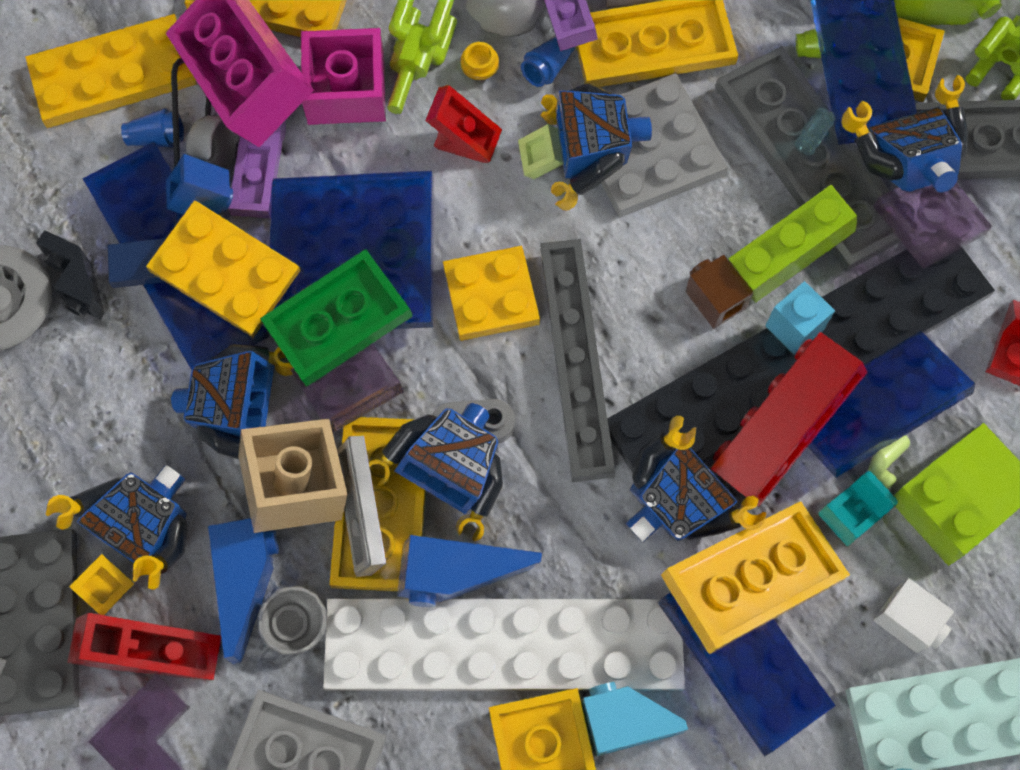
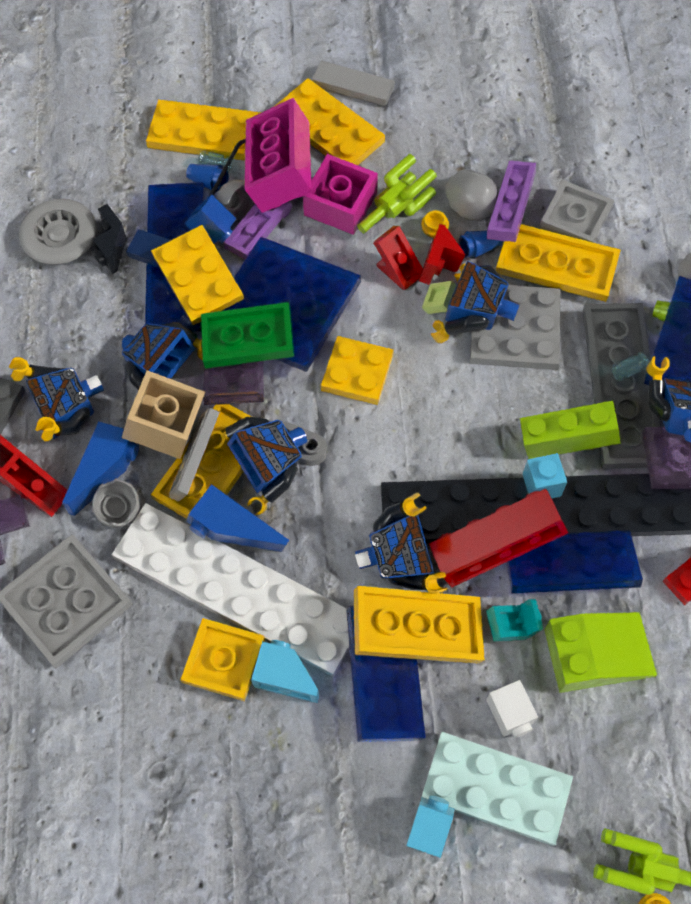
camera: 30 degrees right, 5 degrees down
yellow plate [69,554,135,615] -> none
dark grey plate [540,239,615,482] -> none
reddish brown brick [685,255,753,329] -> none
yellowish green arm [867,431,910,490] -> none
none -> clear light blue piece [198,151,232,172]
none -> red slope [419,223,465,285]

